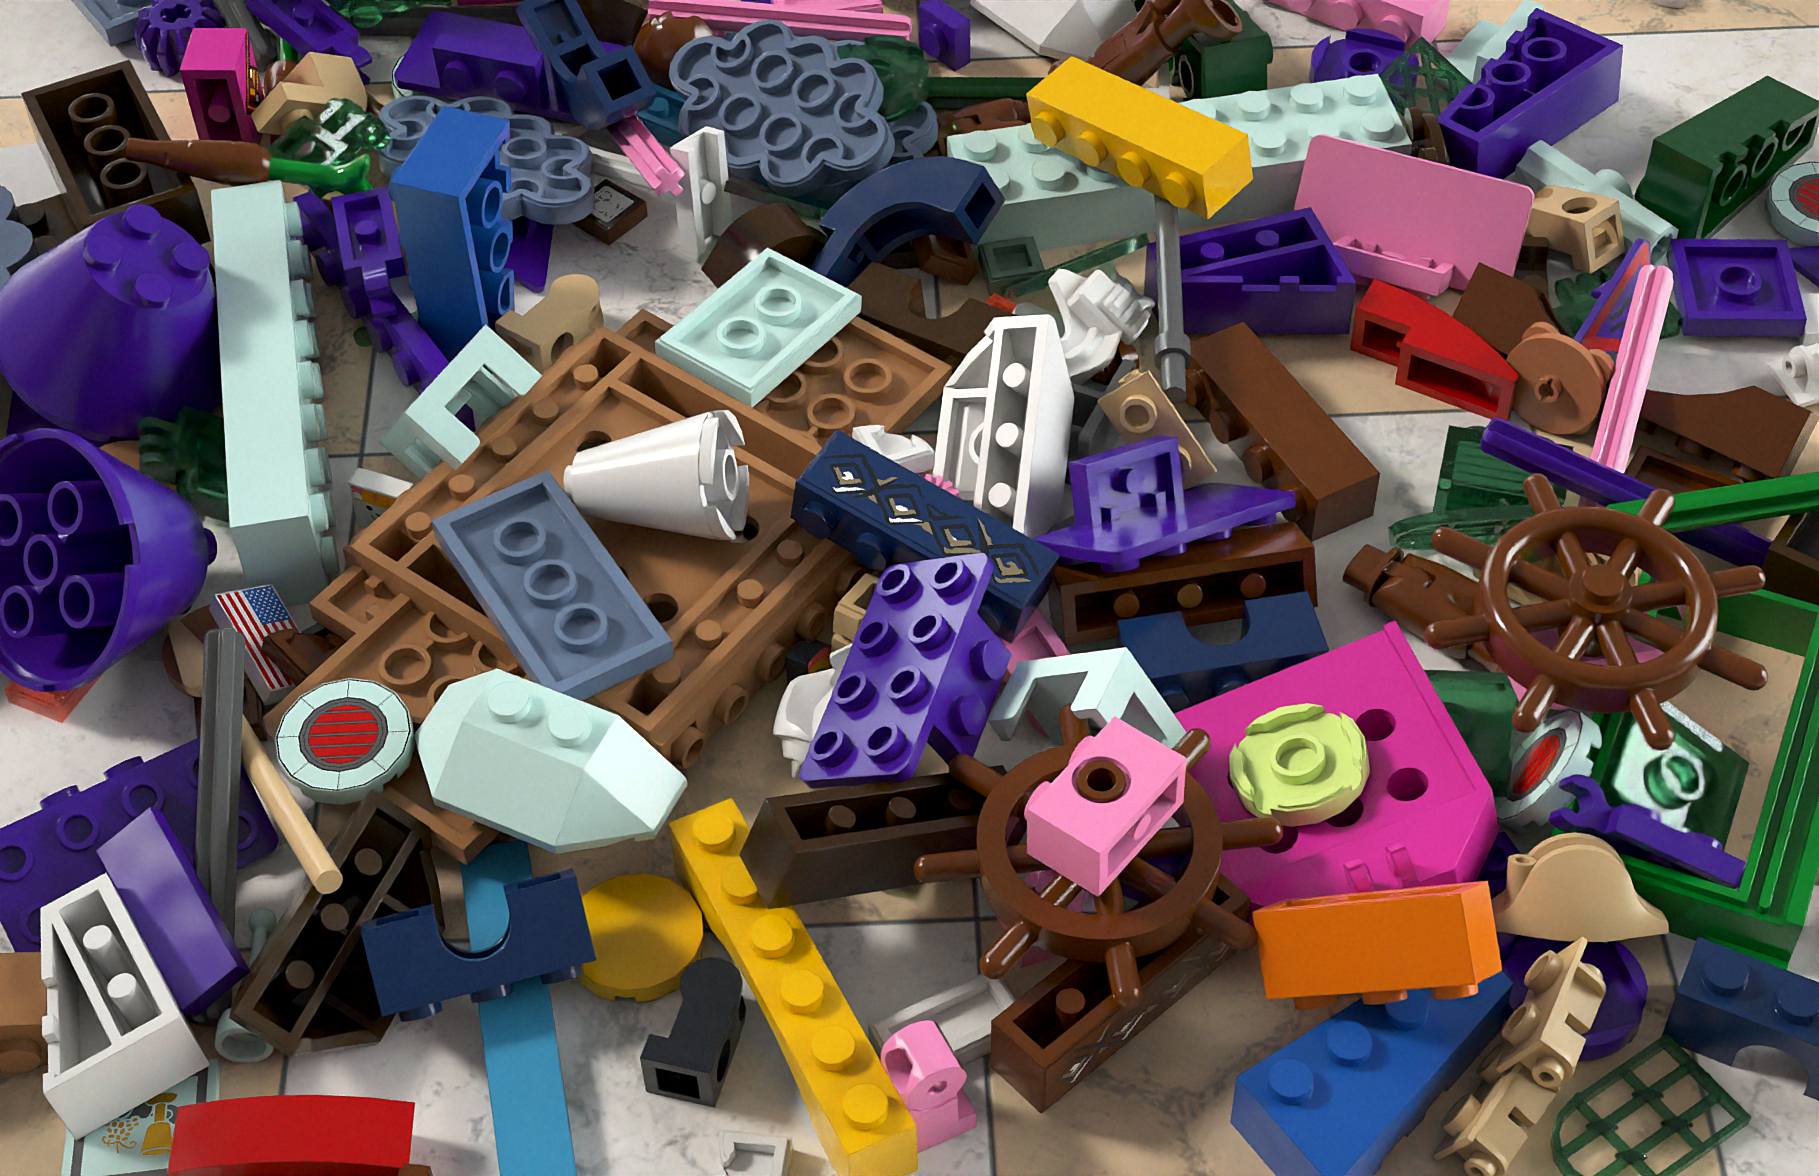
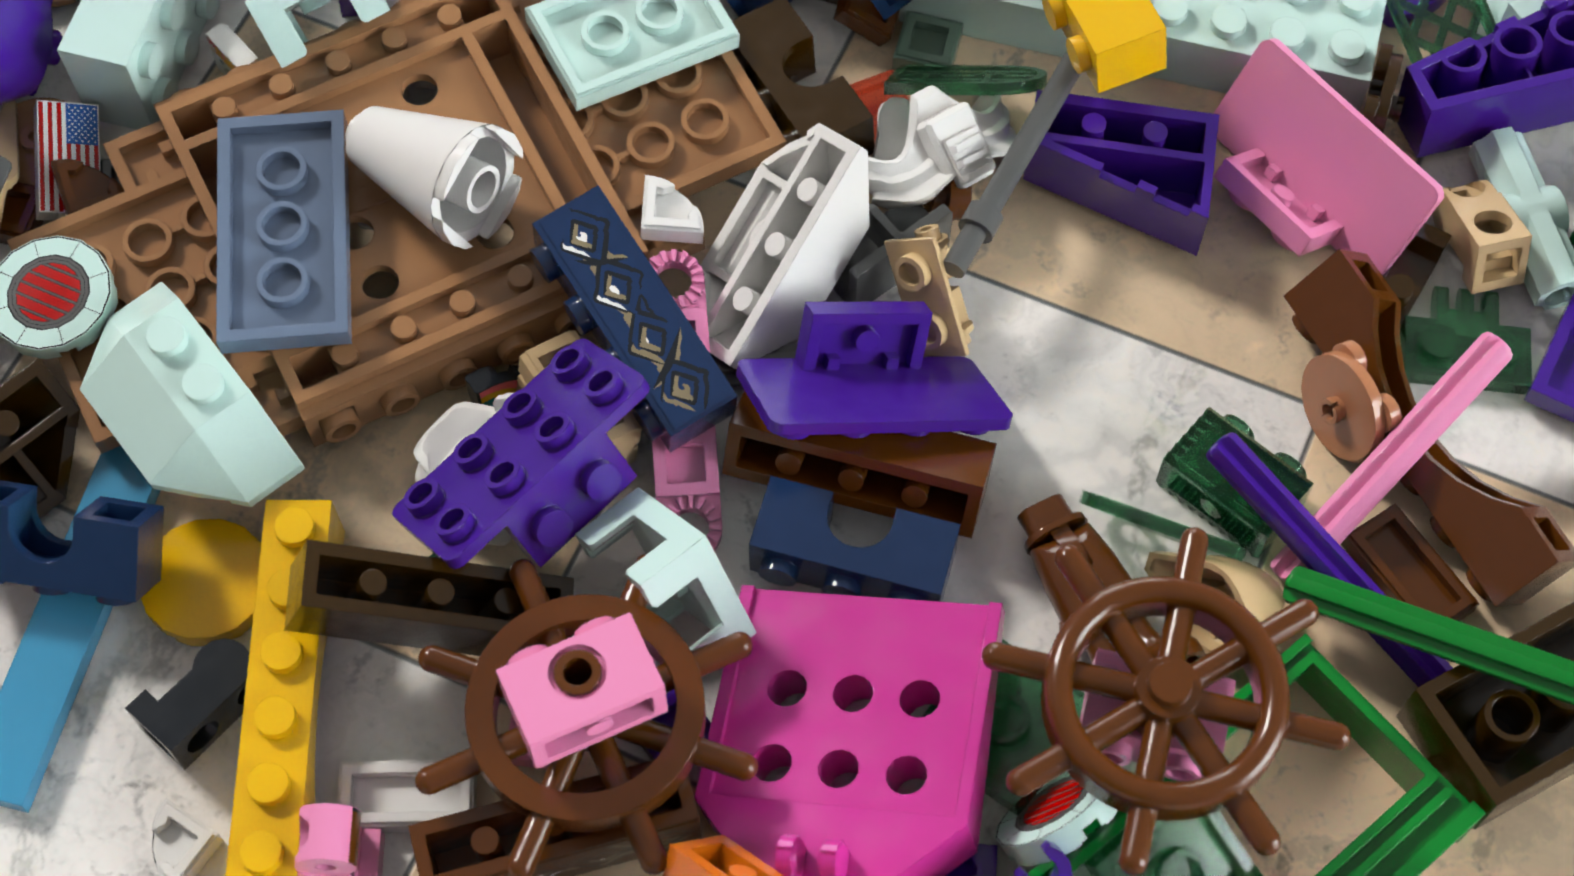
camera: 25 degrees right, 15 degrees up
reddish brown brick [1185,322,1380,542] -> none
yellowish green tile [1229,703,1370,827] -> none
red slope [1350,279,1519,422] -> none
piece [1574,238,1651,354] -> none

